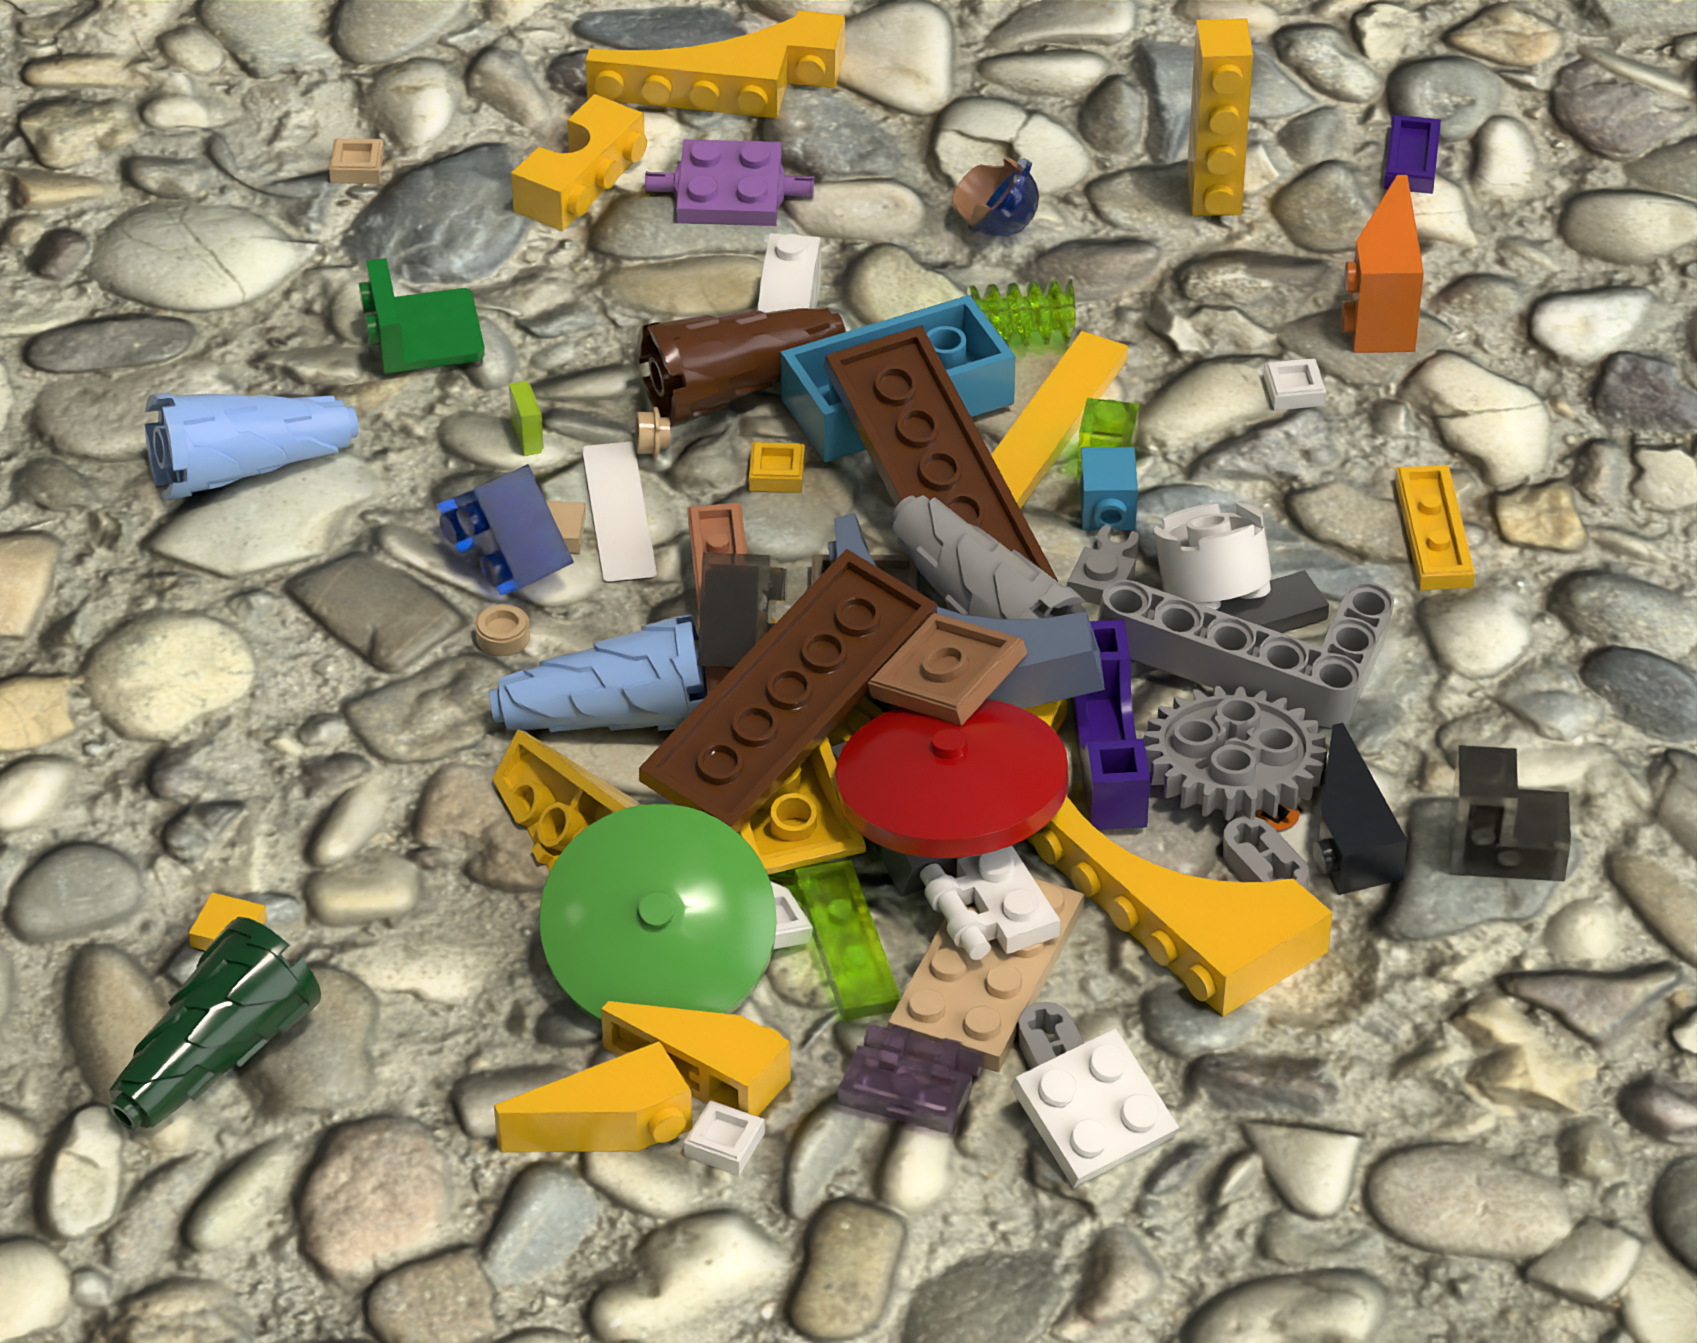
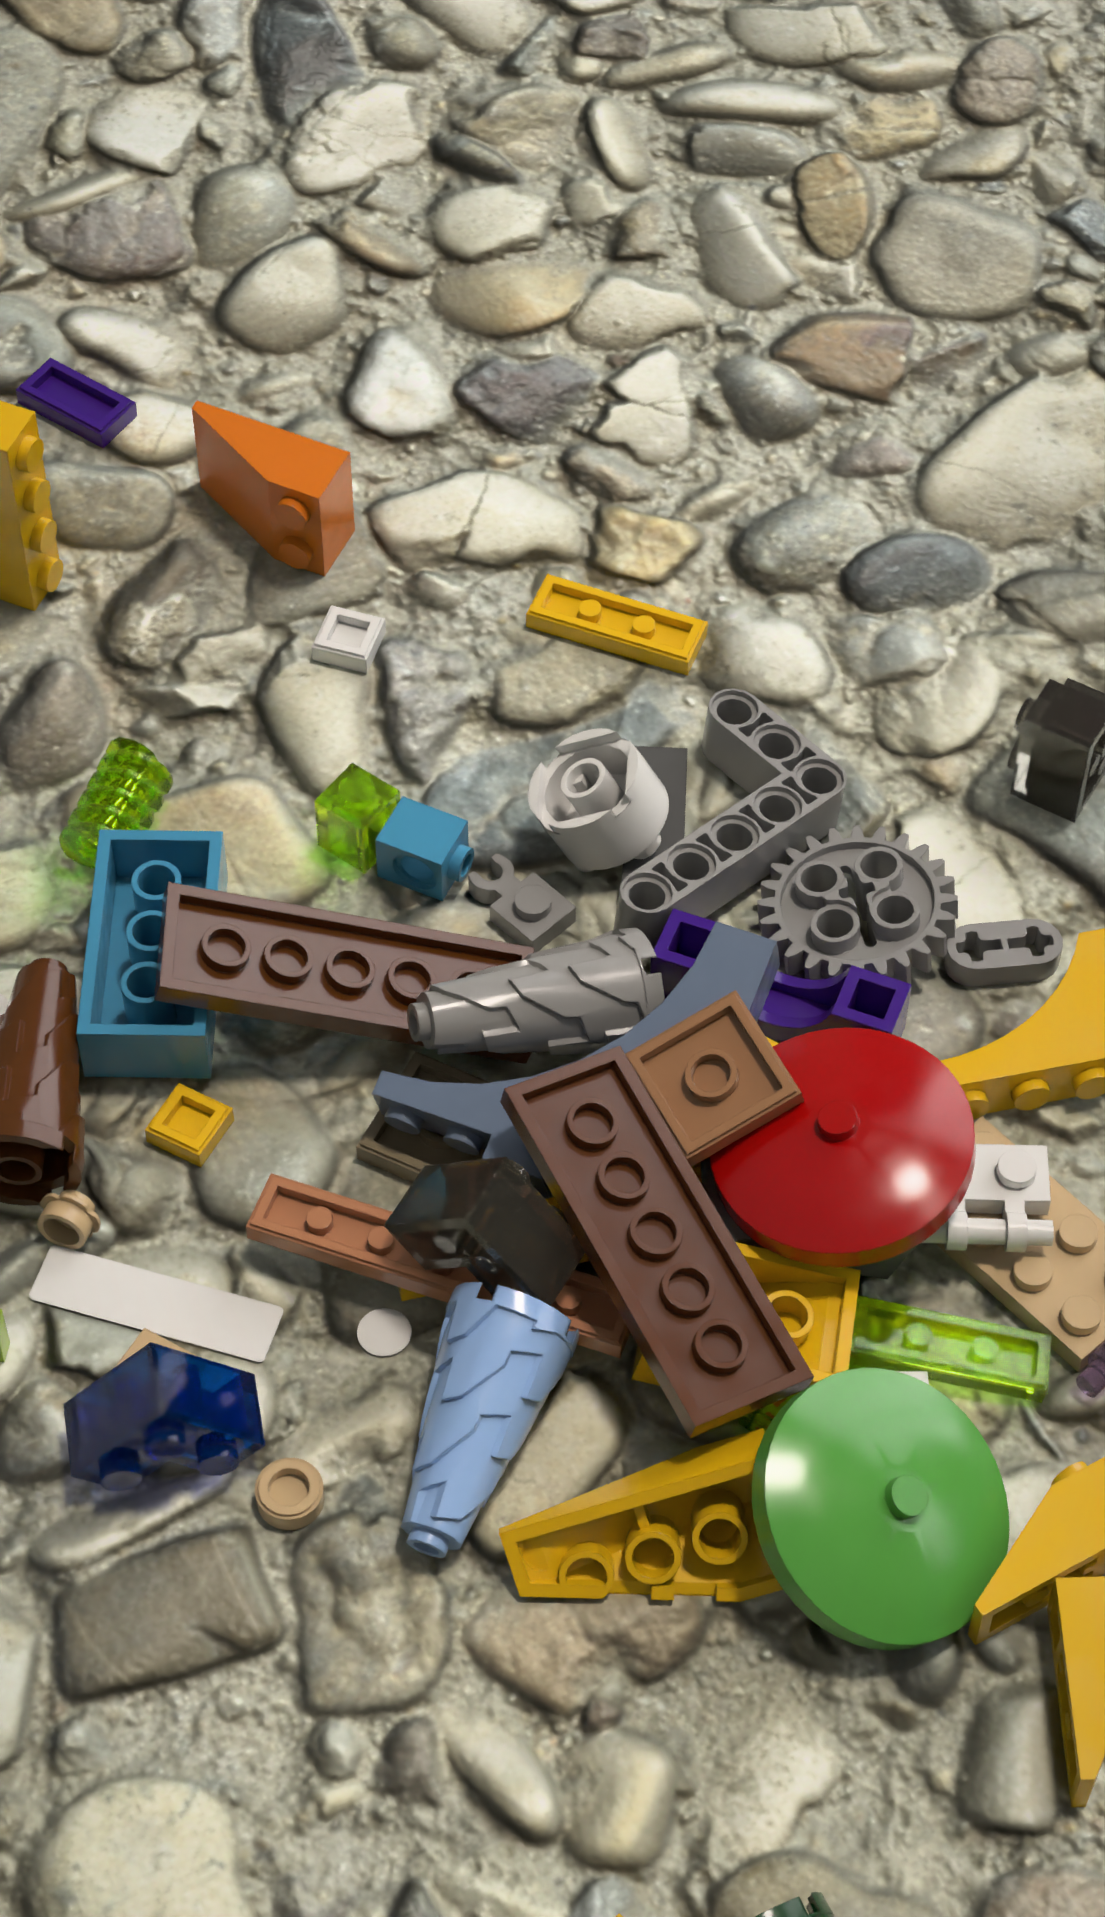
camera: 65 degrees left, 10 degrees up
yellow tile [991,331,1128,510] -> none
black slope [1313,722,1408,895] -> none

